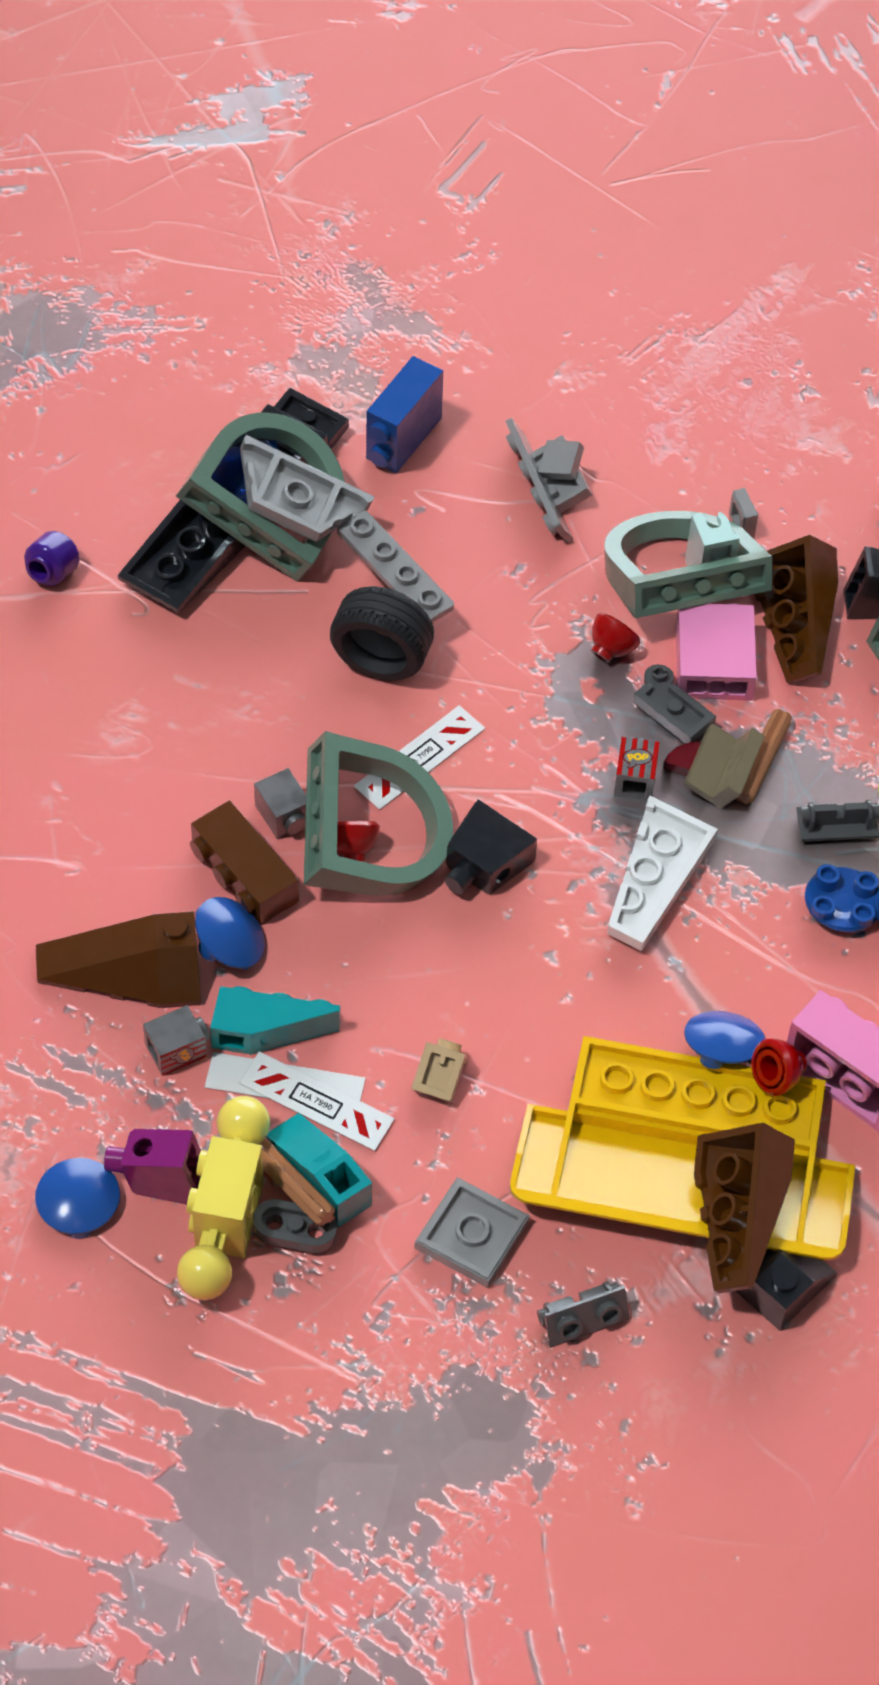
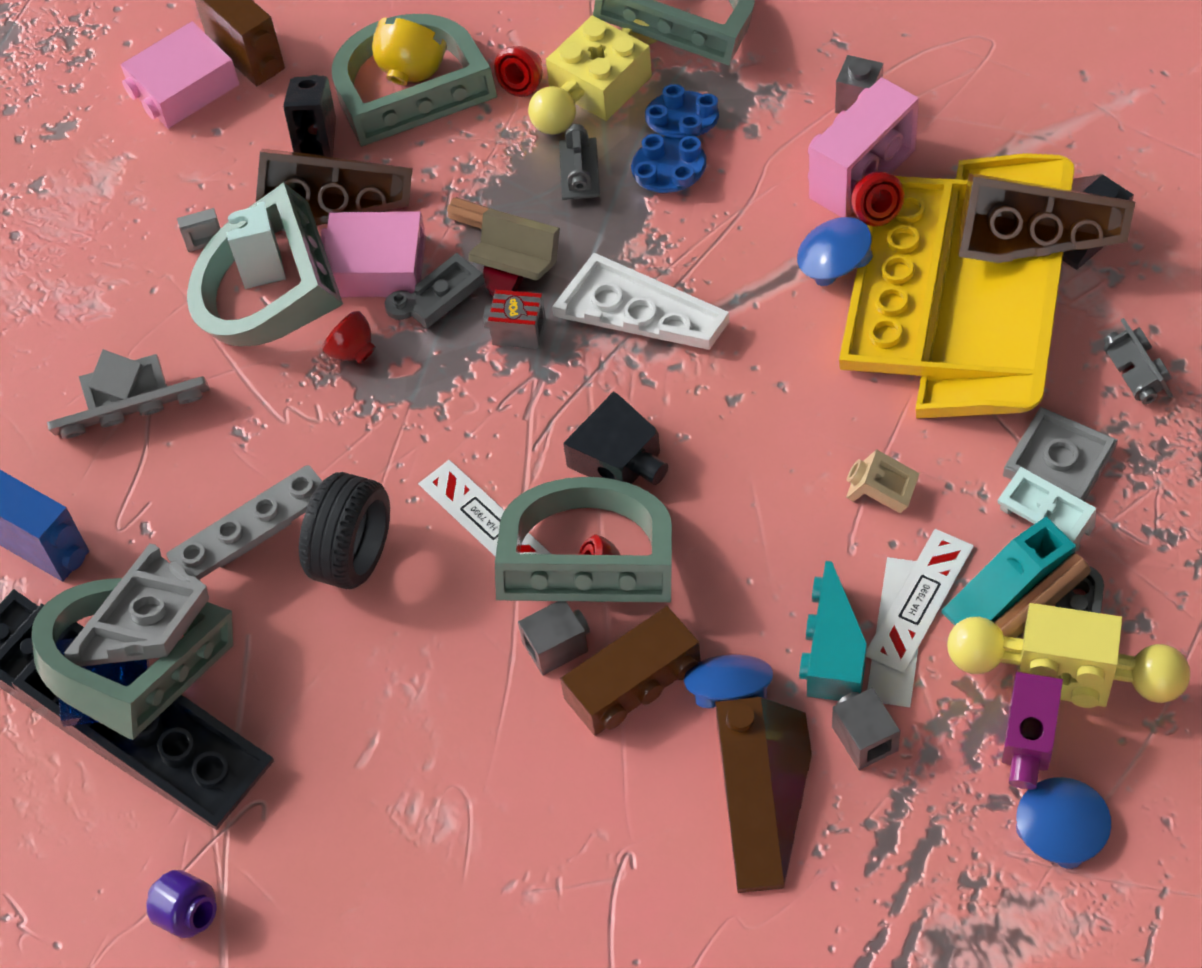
camera: 80 degrees left, 0 degrees up
none -> light aqua hinge [998,467,1096,552]

